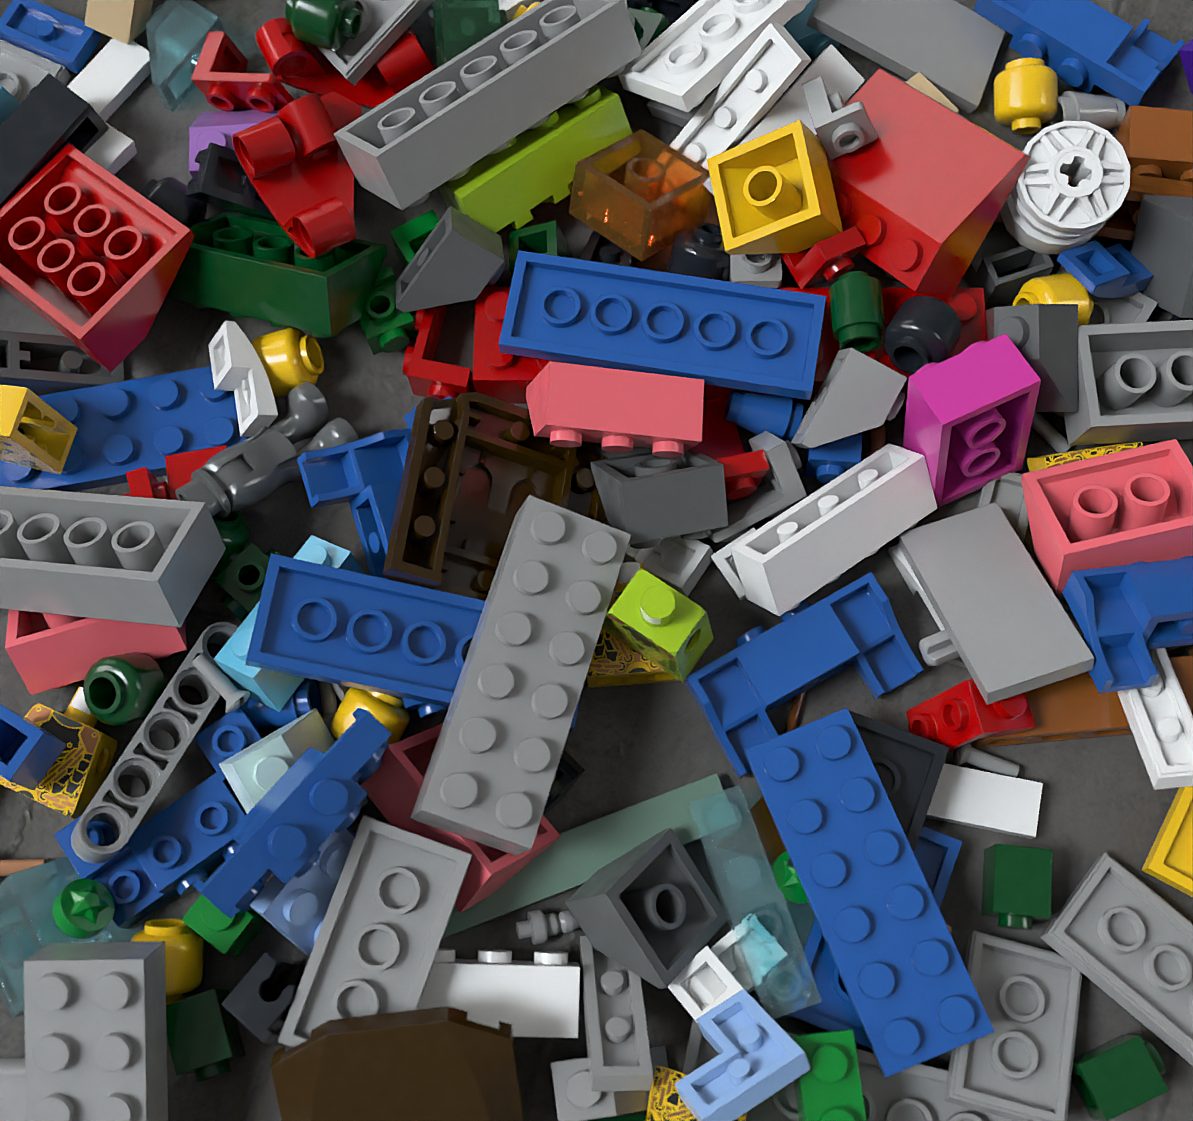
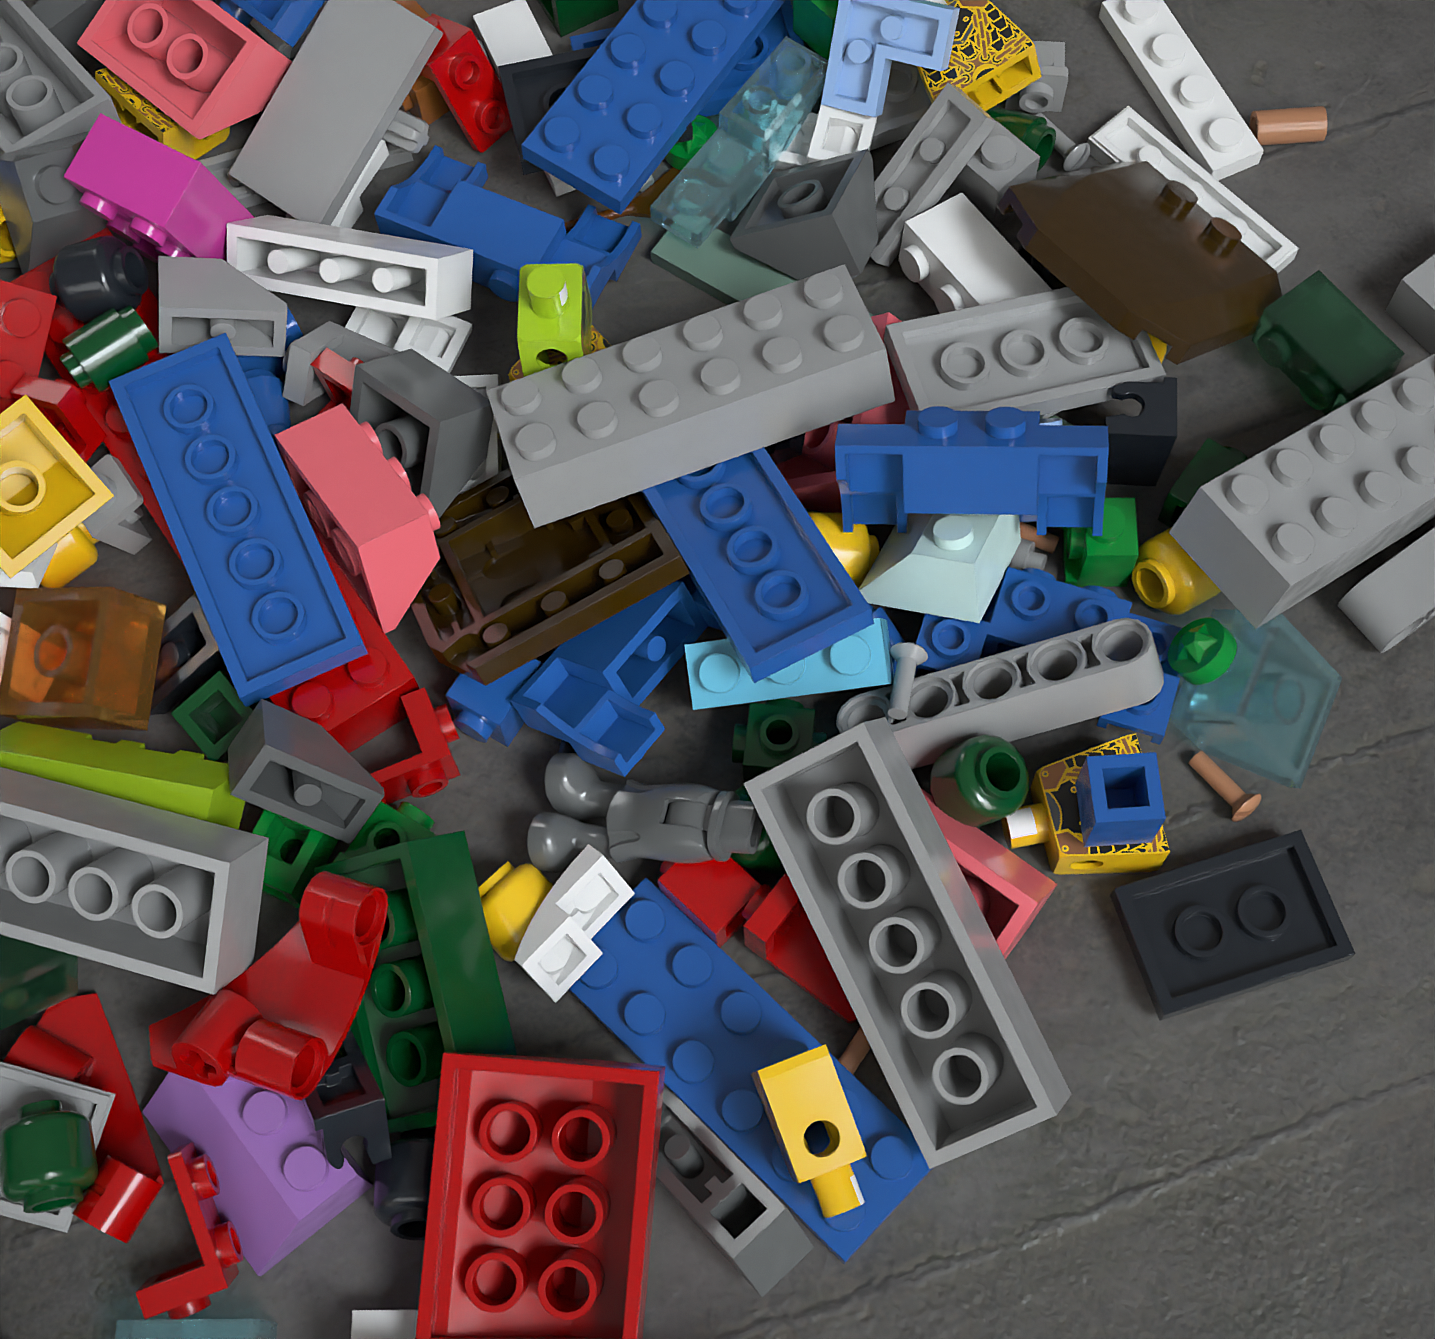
camera: 125 degrees left, 5 degrees down
light grey piece [516,910,580,945] -> none
black head [666,222,730,282] -> none

